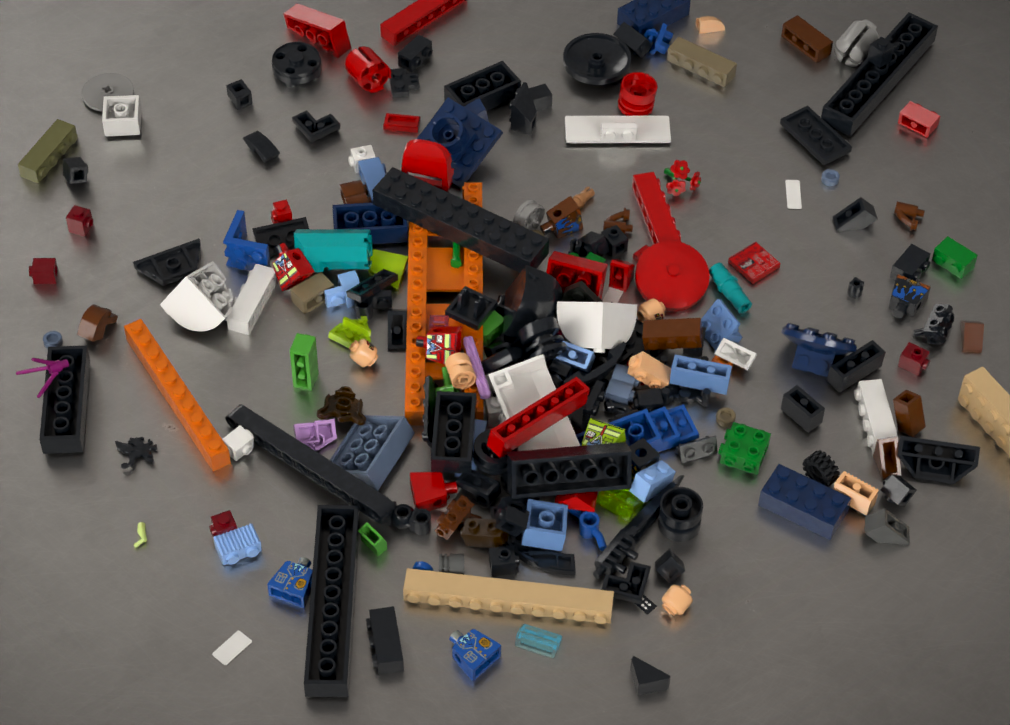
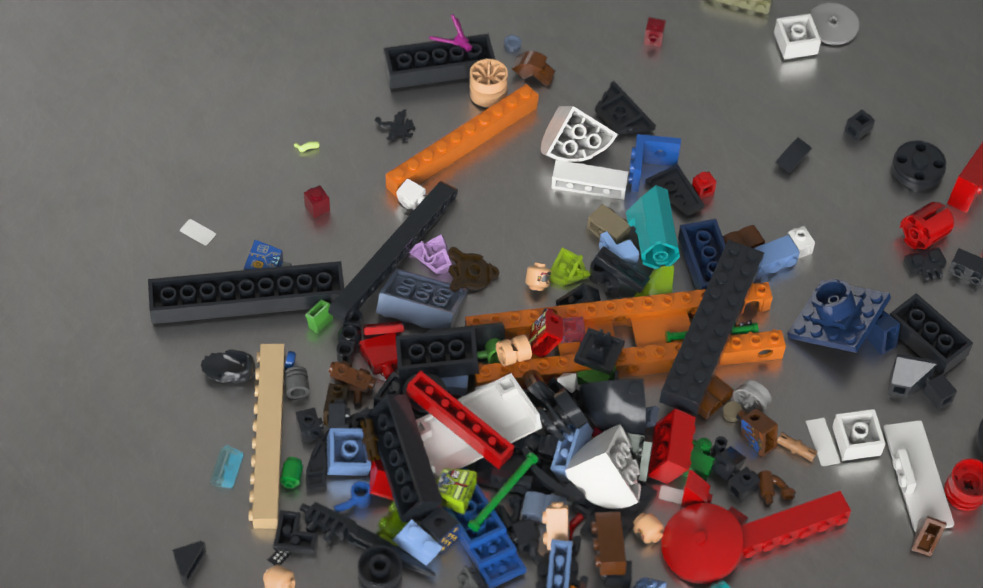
camera: 80 degrees right, 5 degrees up
dark red brick [29,258,58,284] -> none
black brick [63,157,88,184] -> none
light blue brick [213,523,262,565] -> none
red torso [272,243,315,291] -> none
bright green brick [290,333,319,391] -> none
black brick [292,110,340,143] -> none
black brick [366,606,404,675] -> none
red tile [383,113,421,133] -> none
red slope [401,139,454,193] -> none
blue torso [449,629,501,681] -> none
lavender axle [463,336,491,400] -> none
black panel [655,549,685,584] -> none
red plant [664,160,701,196] -> none
none -> black hair [200,349,256,384]
none -> green brick [280,457,303,489]
none -> dark brown pin [360,419,380,462]
none -> red tile [363,321,404,335]
none -> green bar [468,452,538,532]
none -> light nougat wheel [470,59,508,107]
none -> white slope [558,373,578,393]
none -> white sticker [806,418,841,467]
none -> white brick [832,409,885,461]
none -> reddish brown slope [911,516,947,557]

